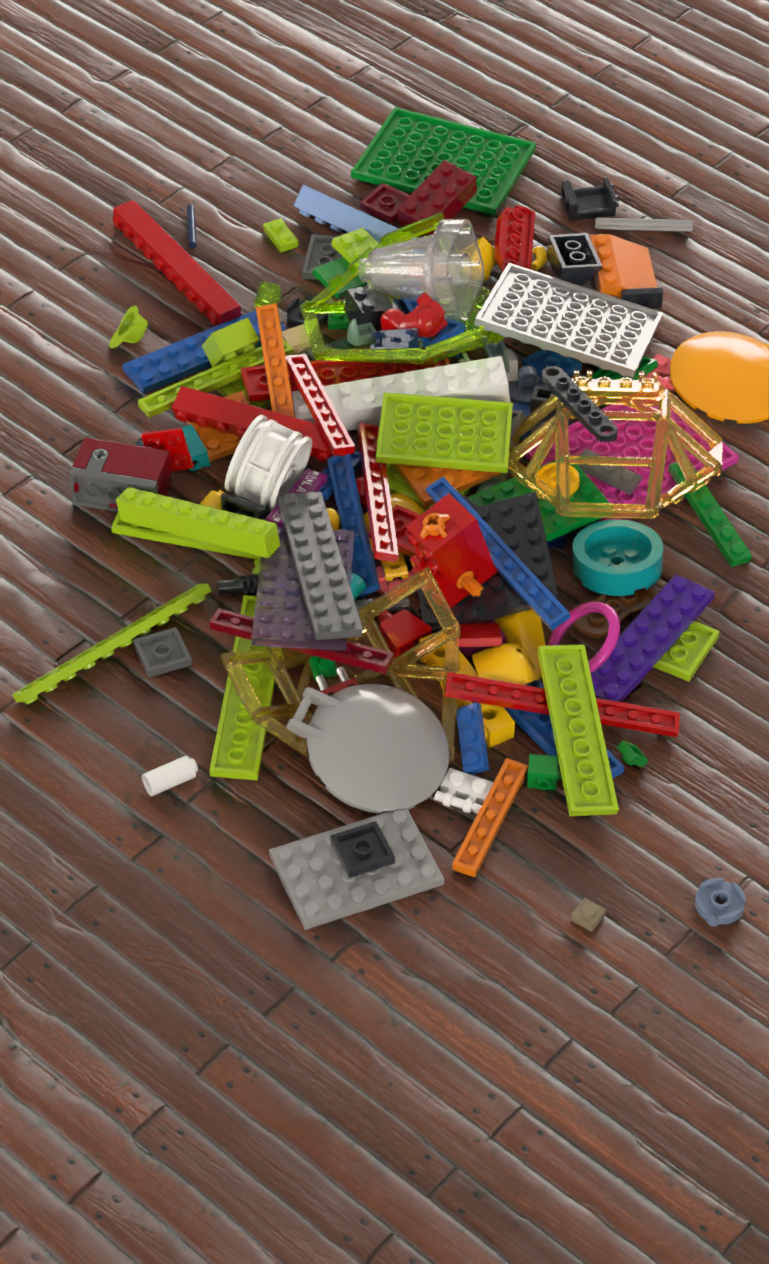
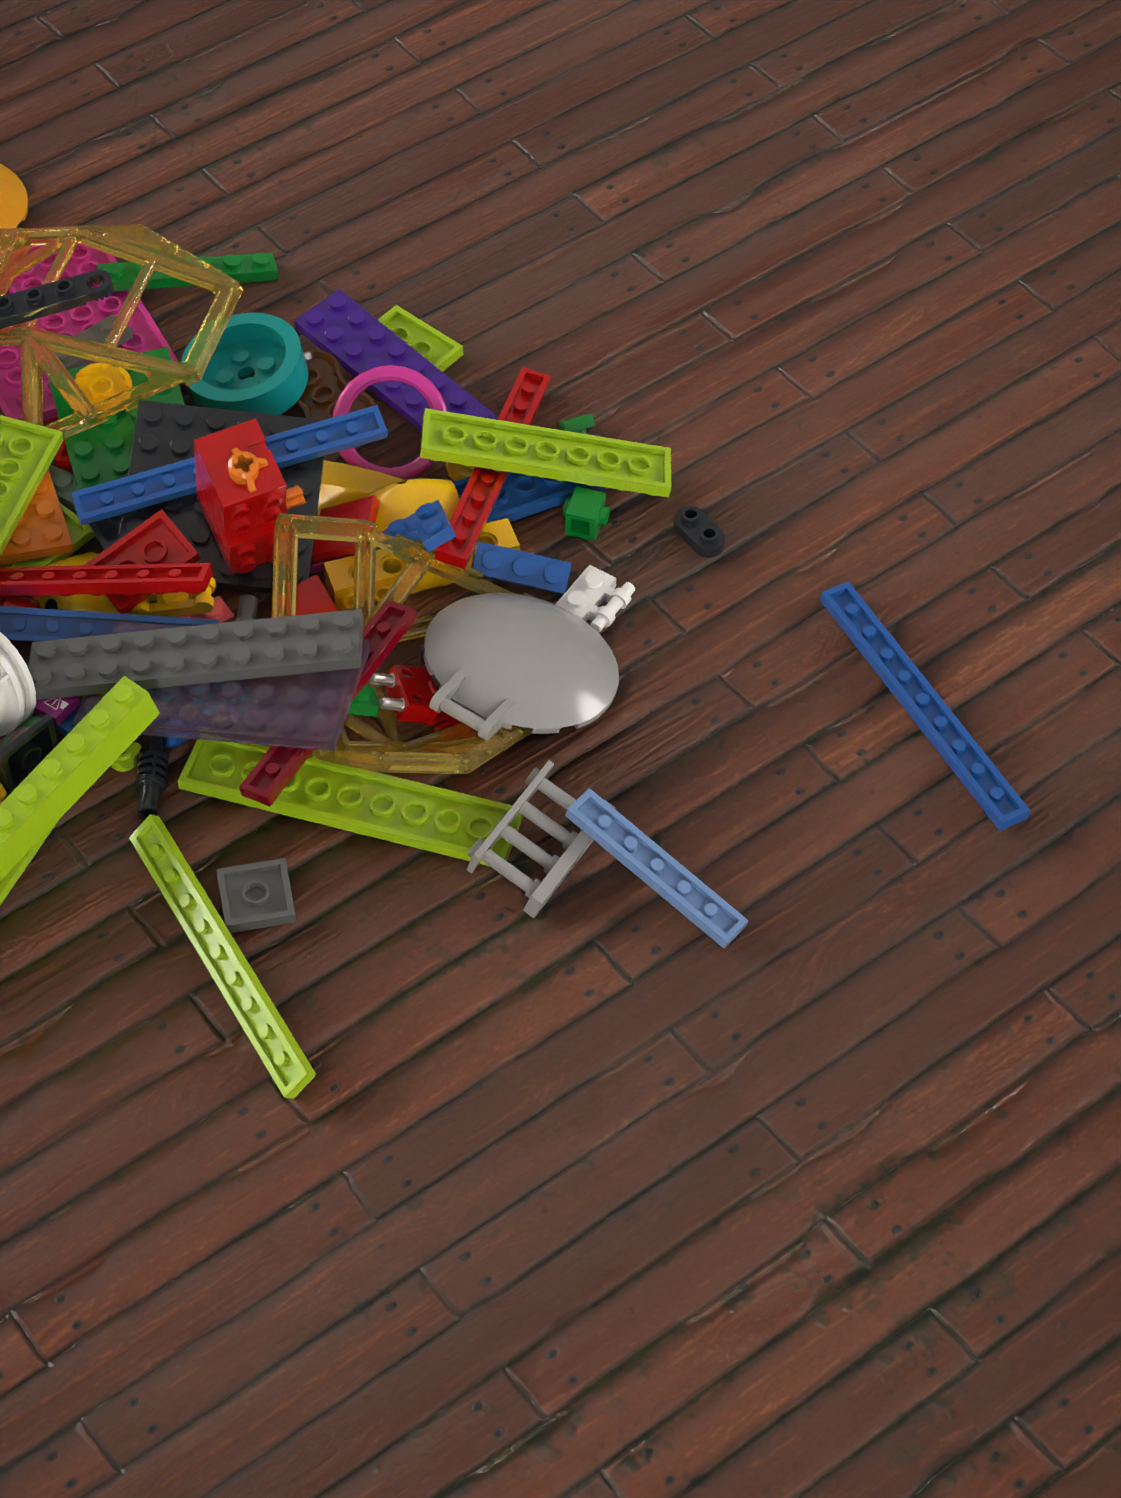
camera: 80 degrees left, 5 degrees up
white brick [142,755,198,796] -> none
light grey plate [269,809,444,930] -> none
black plate [330,821,395,878] -> none
orange plate [452,758,529,877] -> none
dark tan plate [571,898,606,932] -> none
sand blue plate [695,878,746,926] -> none
none -> blue plate [382,500,456,554]
none -> light grey fence [466,760,616,918]
none -> medium blue plate [565,788,749,949]
none -> black plate [674,506,725,558]
none -> blue plate [820,581,1030,831]

